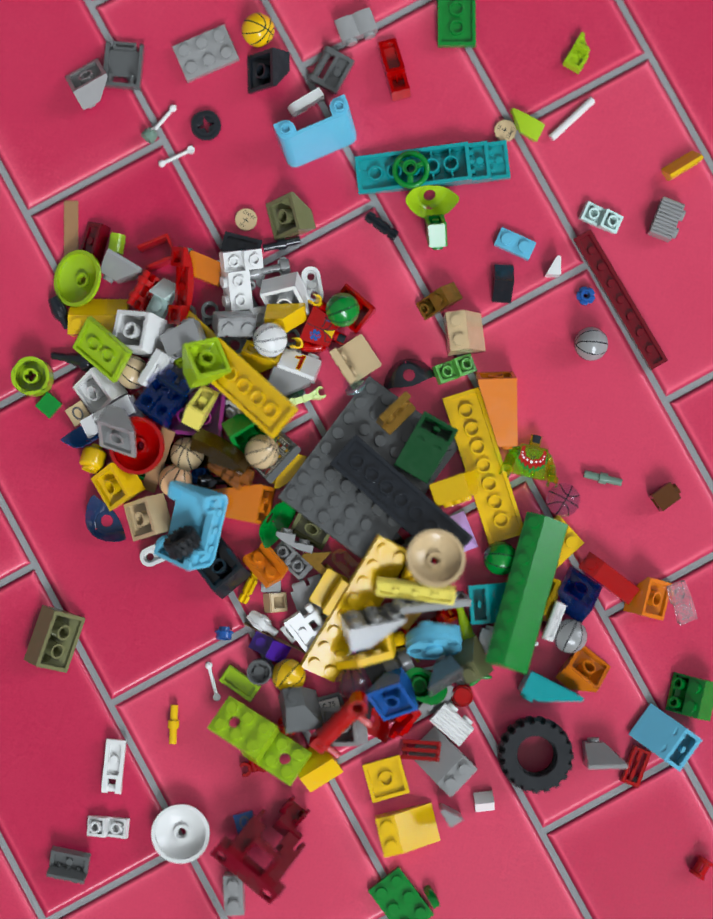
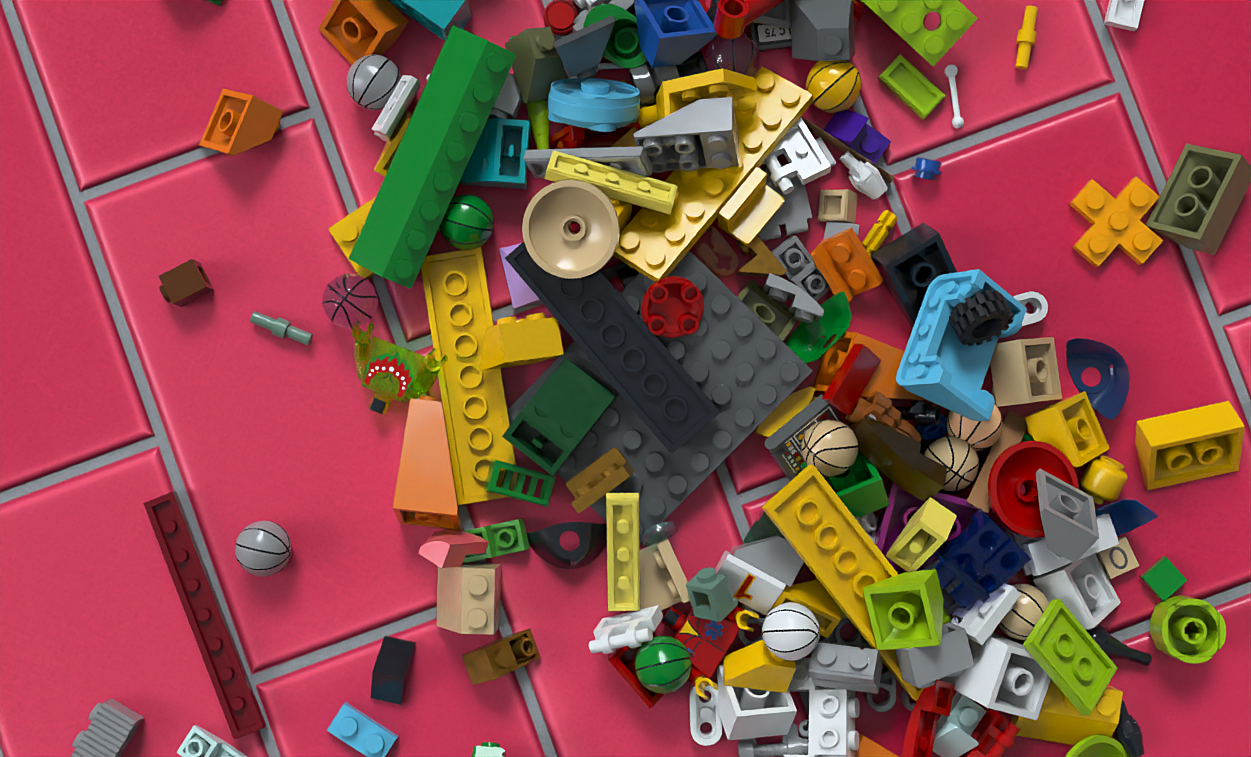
camera: 170 degrees left, 0 degrees up
dark grey wheel [246,658,273,685] -> none
yellowish green piece [288,386,326,406] -> none
white slope [544,255,561,278] -> none
clear blue slope [557,566,602,623] -> none
blue plate [576,286,595,305] -> none
red slope [578,552,640,605] -> none
clear slope [666,580,698,625] -> none
none -> coral slope [418,530,489,568]
none -> green slope [484,459,556,507]
none -> white plate [589,605,663,654]
none -> light yellow tile [606,493,640,611]
none -> red dish [641,276,705,339]
none -> sand green brick [685,567,738,622]
none -> red slope [822,343,881,416]
none -> light orange plate [1069,176,1163,268]
none -> yellow slope [1135,401,1245,490]

